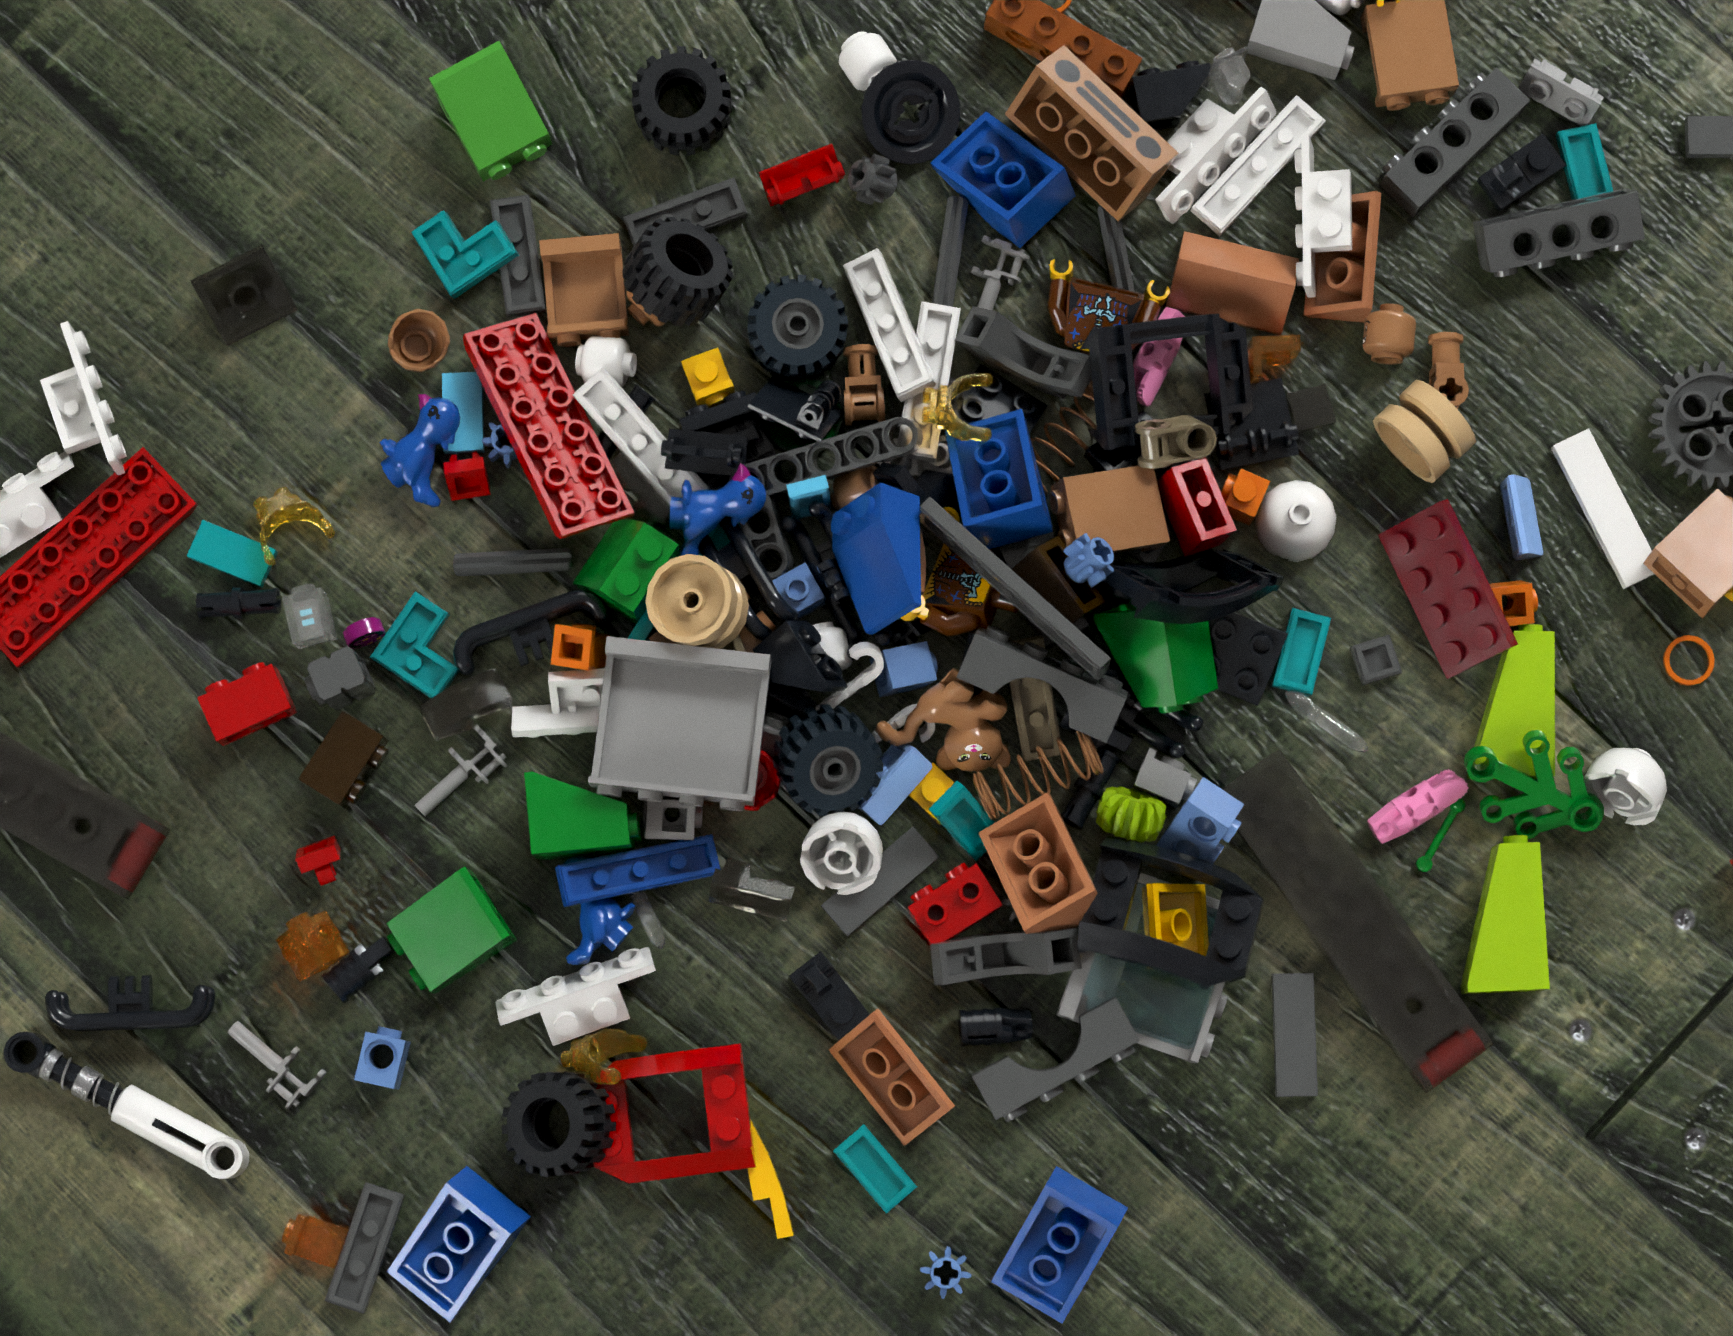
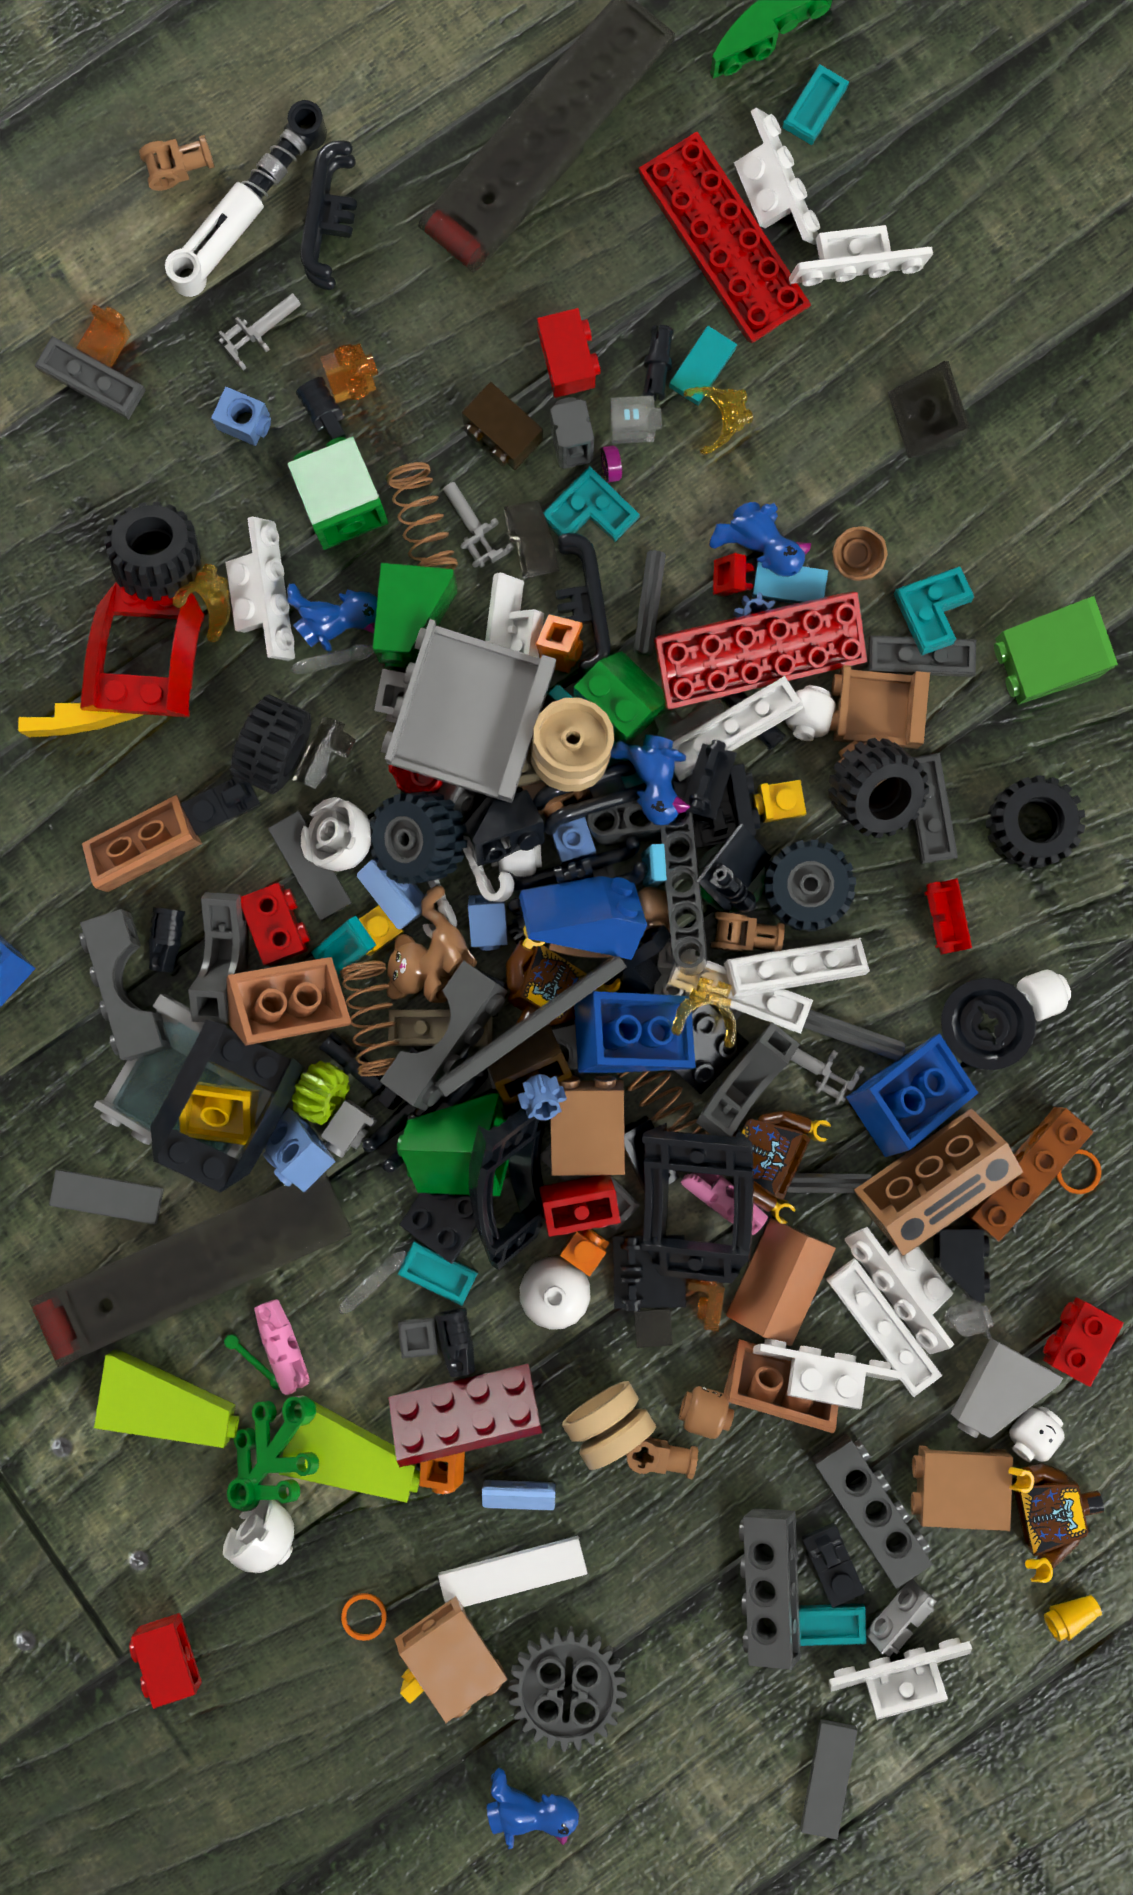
camera: 100 degrees right, 5 degrees up
red tile [295,835,341,886] -> none
blue slope [387,1166,531,1323] -> none
blue tile [555,834,721,907] -> none
teal tile [833,1124,917,1214] -> none
dark grey gear [848,154,897,205] -> none
dark tan piece [1135,415,1217,469] -> none
none -> medium nougat connector [139,135,215,191]
none -> black tyre [231,694,311,794]
none -> medium nougat piece [386,462,458,569]
none -> black hinge [435,1308,475,1377]
none -> white bracket [829,1638,972,1720]

